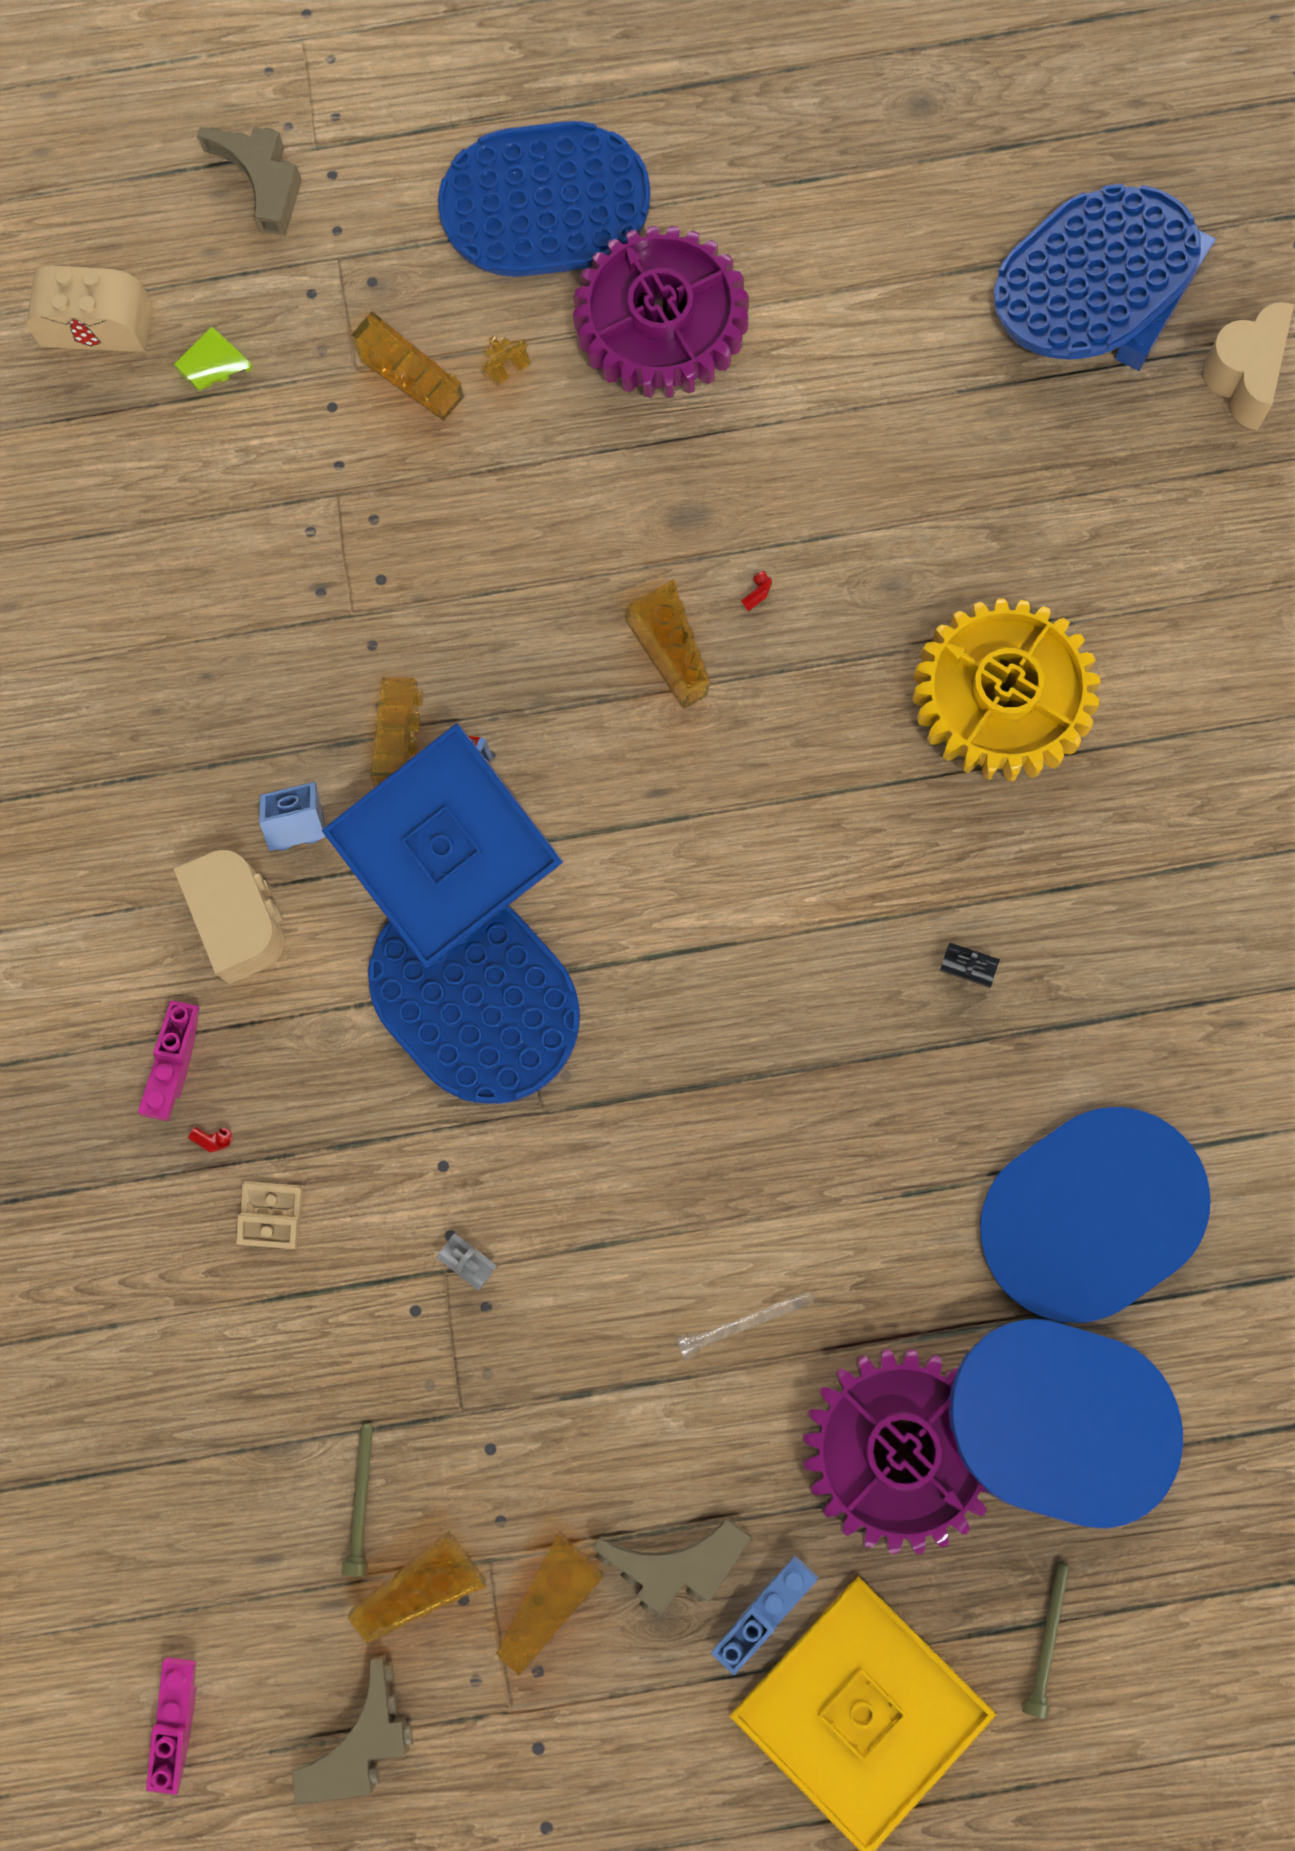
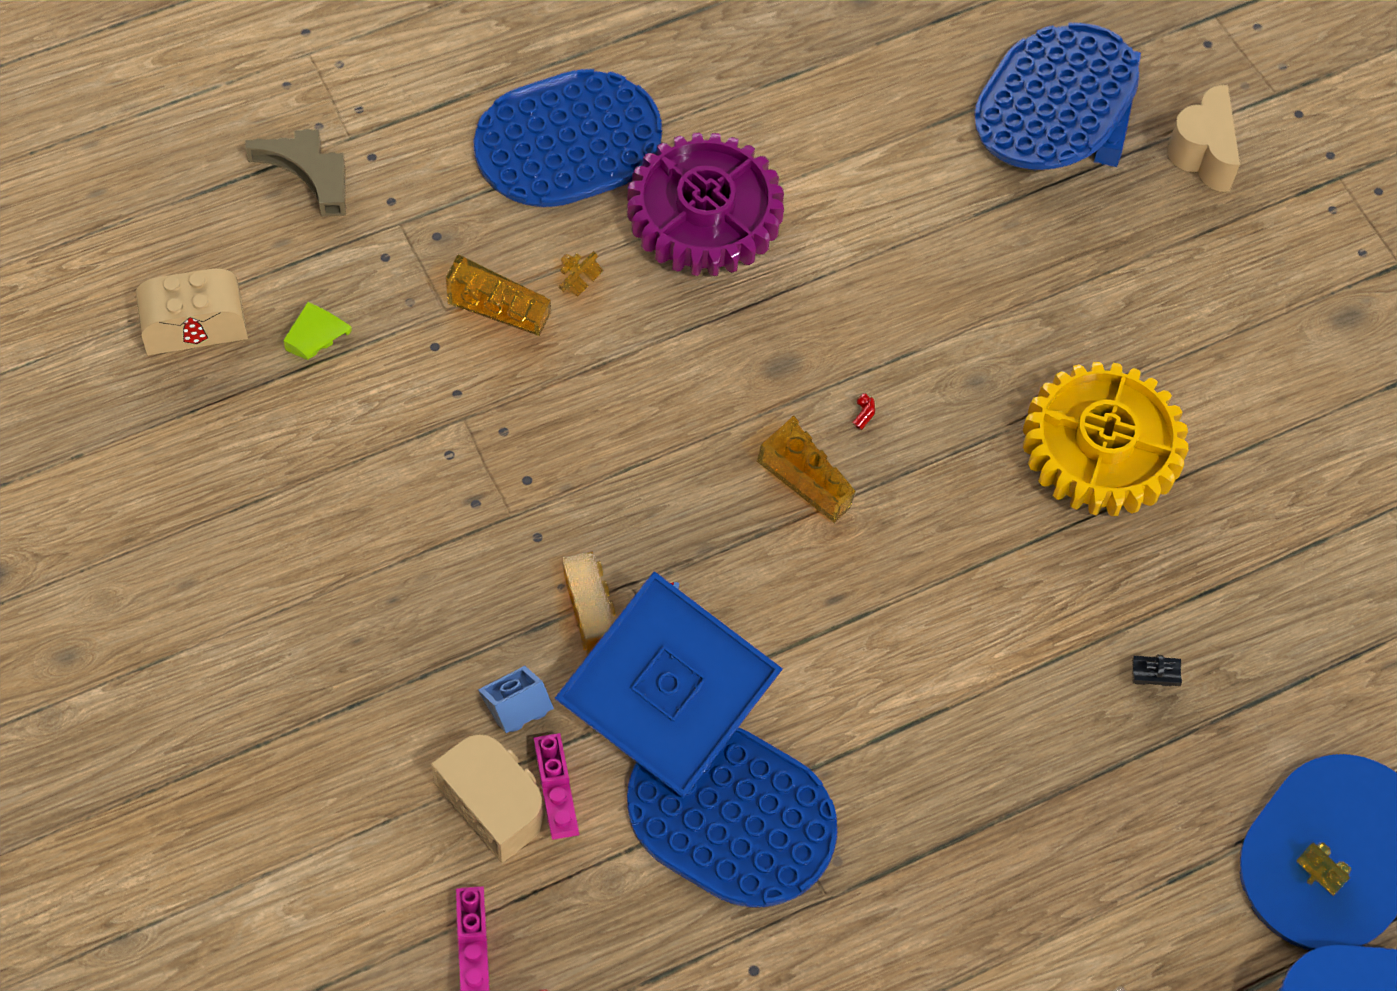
camera: 30 degrees left, 15 degrees down
none -> dark pink slope [533,733,579,840]
none -> clear yellow hips [1296,842,1351,896]

